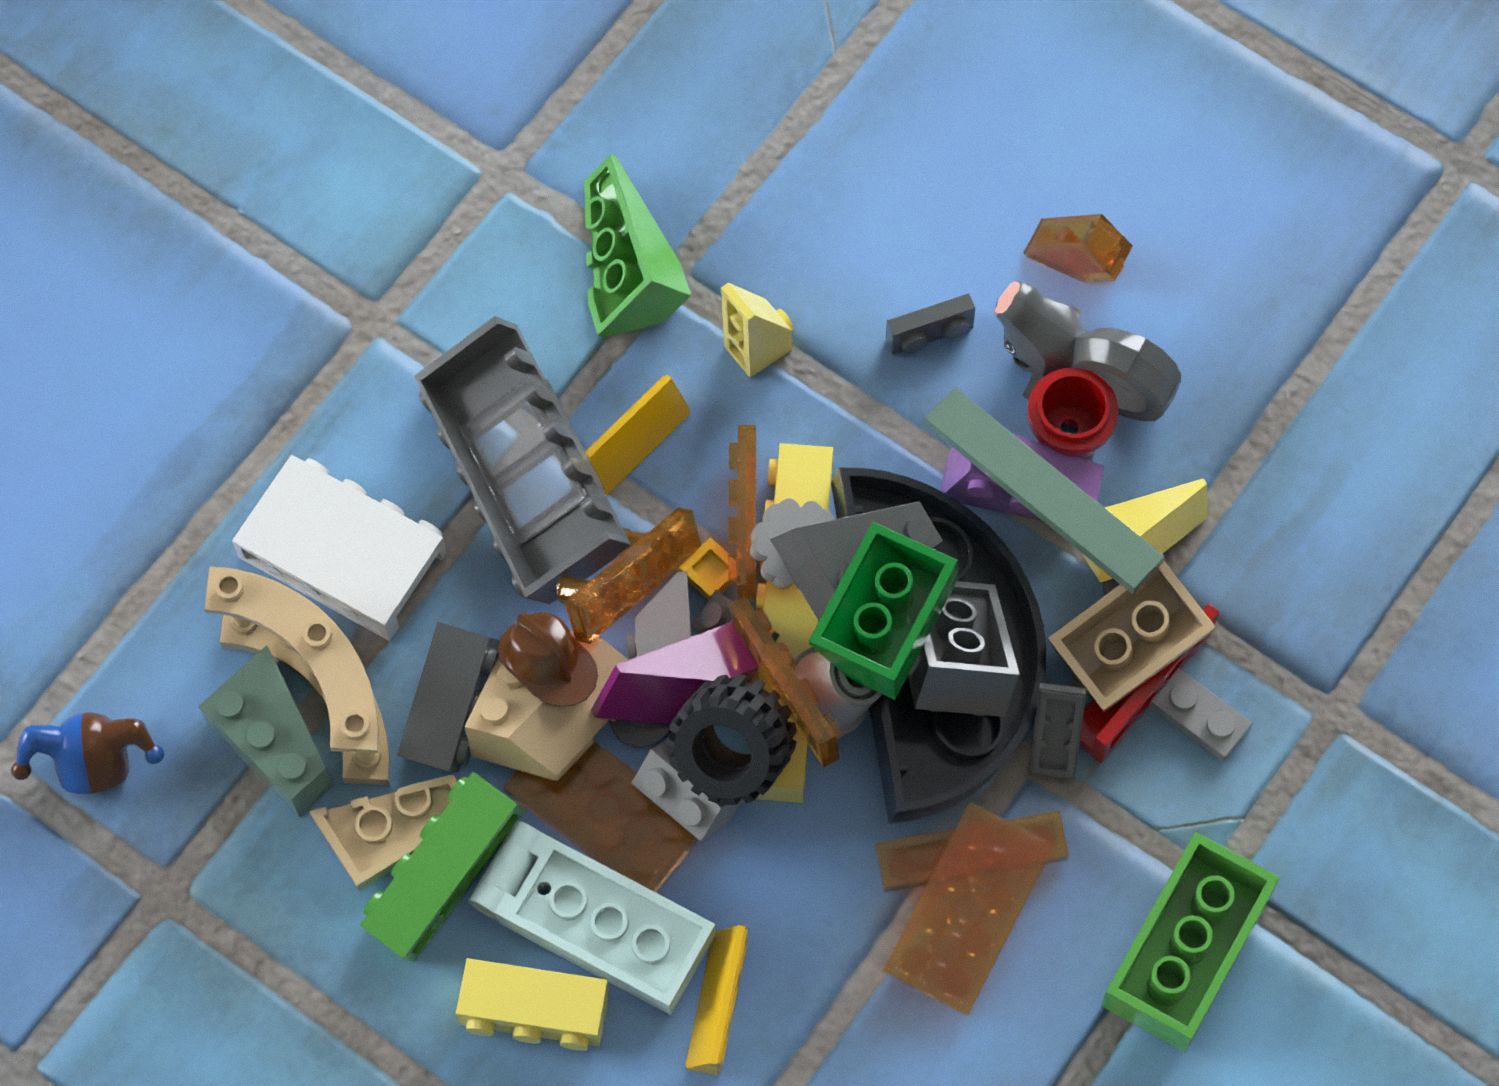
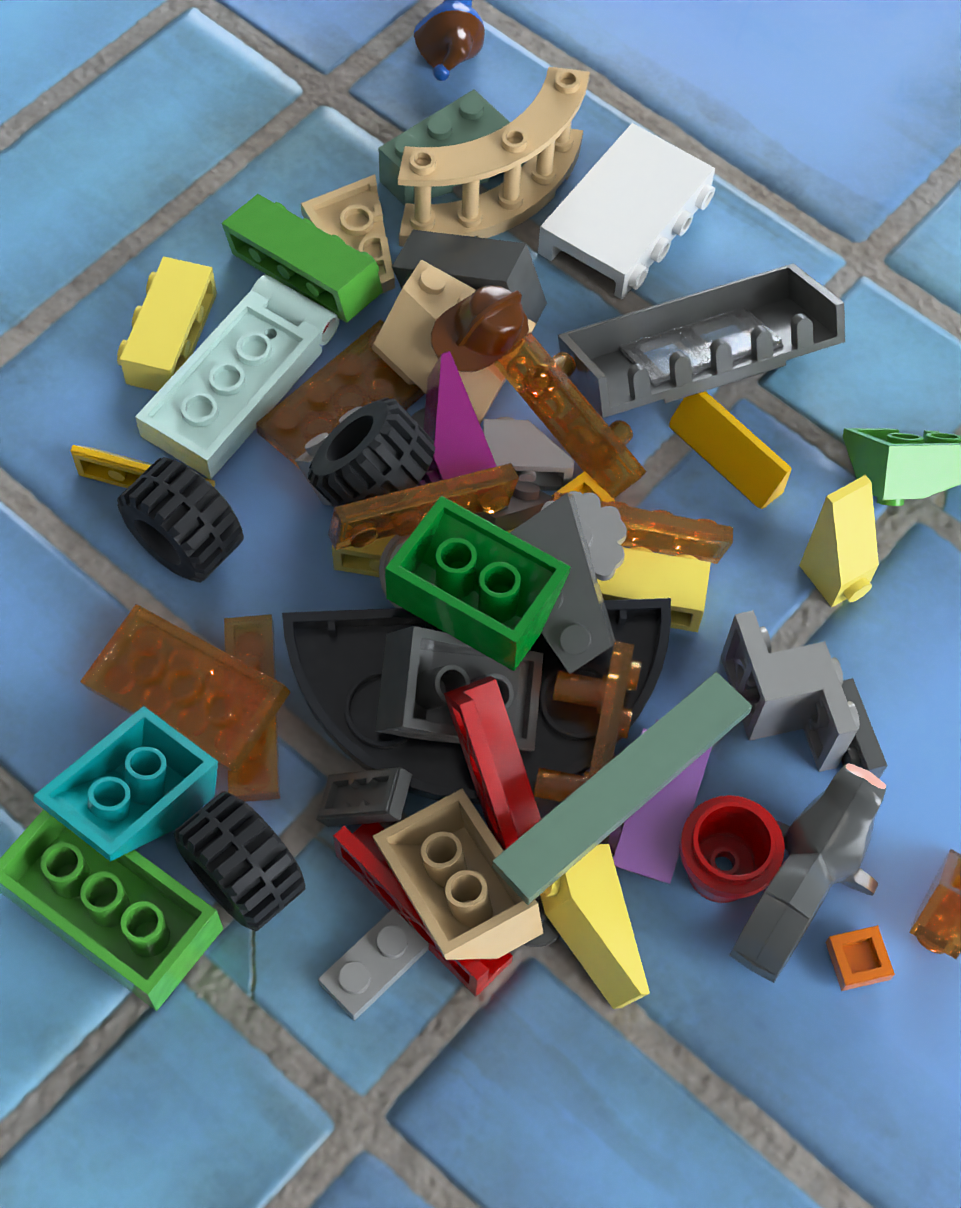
camera: 90 degrees right, 5 degrees down
none -> teal slope [34,706,218,862]
none -> black tyre [117,457,244,582]
none -> black tyre [173,791,306,931]
none -> red fence [444,676,541,851]
none -> clear orange plate [534,641,642,837]
none -> light grey bracket [720,610,860,772]
none -> orange plate [825,925,895,991]

